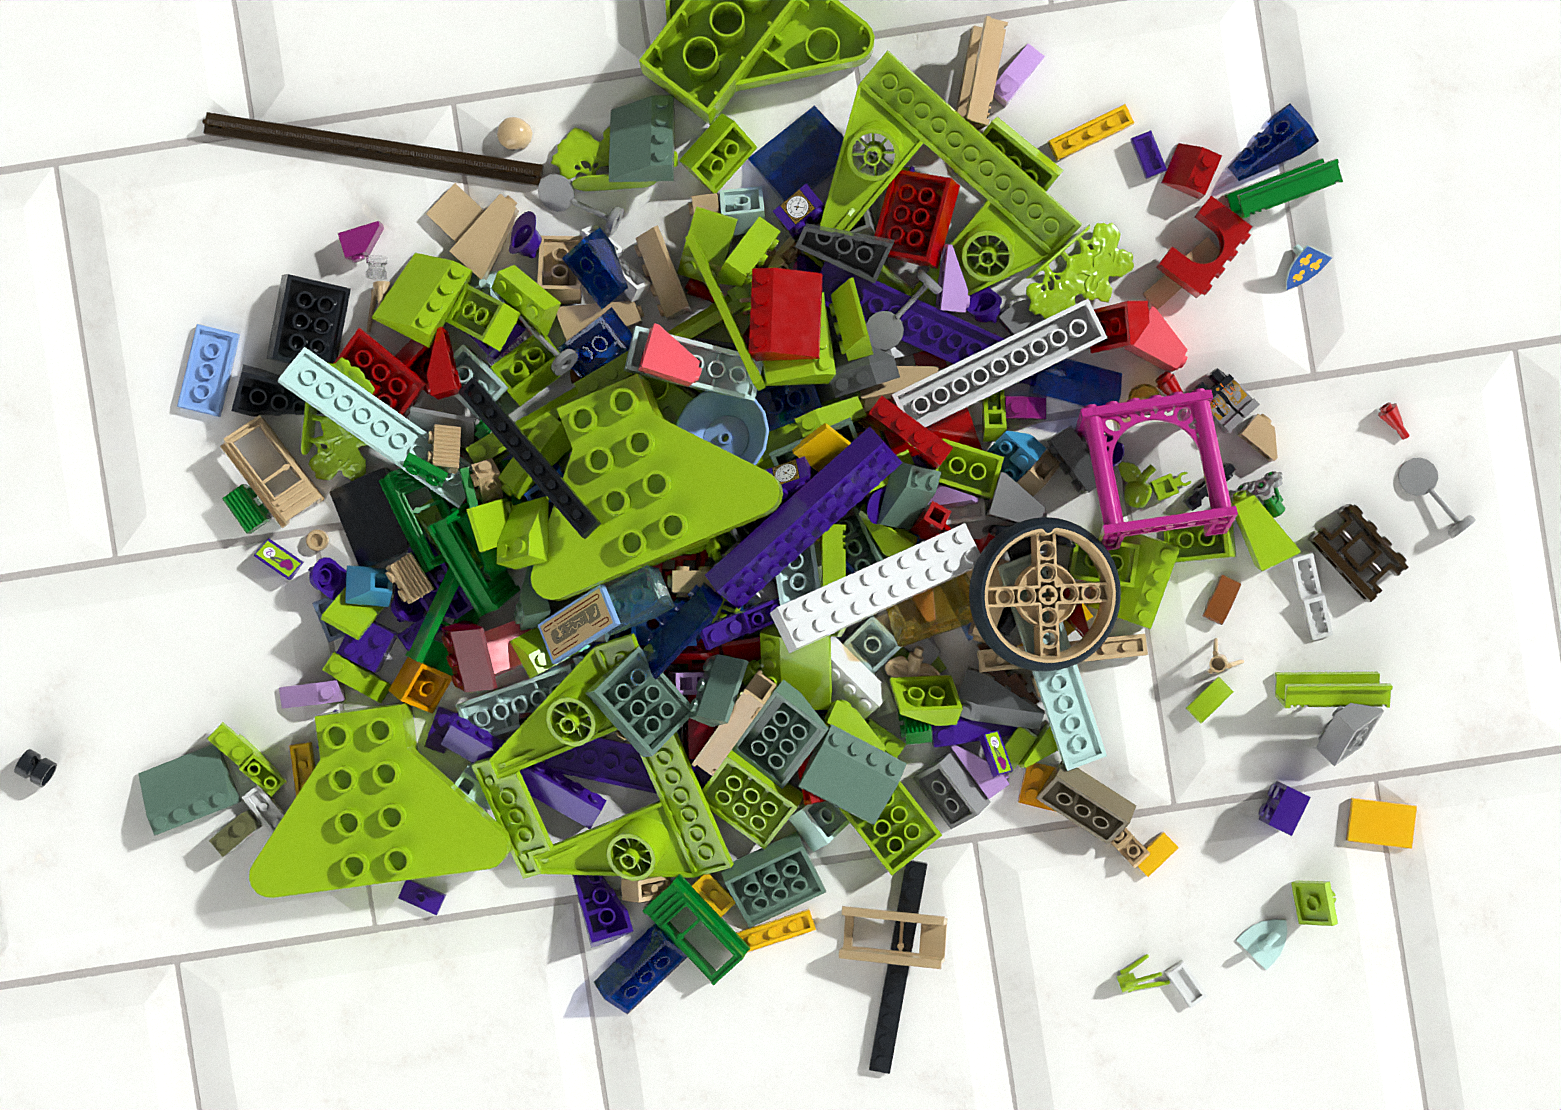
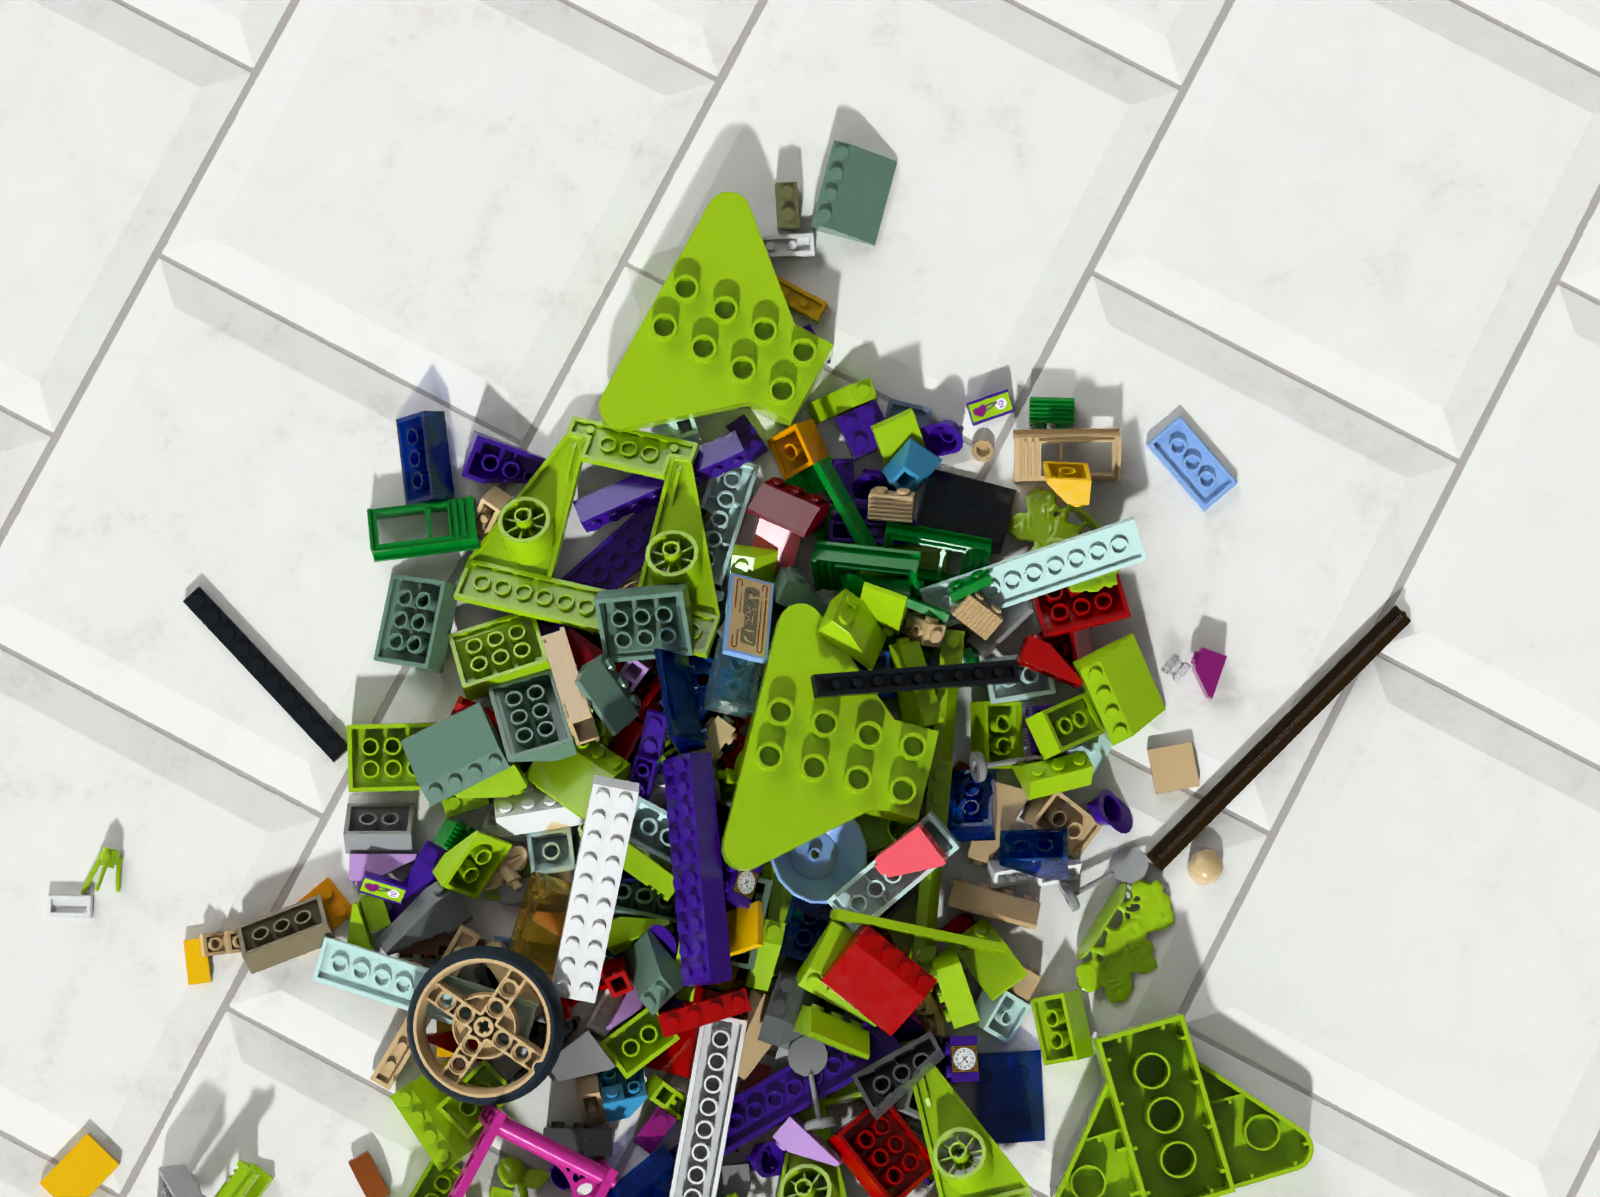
camera: 125 degrees right, 5 degrees down
black wheel [14,749,57,787] -> none
lime slope [207,722,287,797] -> none
black wedge [231,364,322,417] -> none
black slope [266,274,351,364] -> none
lavender slope [279,680,346,709] -> none
tan plant [367,281,391,333] -> none
dark purple plate [398,880,446,915] -> none
tan slope [449,194,519,280] -> none
sand green slope [609,95,675,182] -> none
yellow plate [692,874,736,917] -> none
yellow tile [736,909,816,952] -> none
light aqua slope [789,801,850,852] -> none
tan piece [839,906,948,969] -> none
lime slope [1186,676,1234,724] -> none
tan plant [1207,638,1244,674] -> none
light aqua shield [1236,919,1287,970] -> none
dark purple brick [1258,781,1311,836] -> none
lime tile [1291,880,1338,926] -> none
none -> yellow slope [1043,461,1092,507]

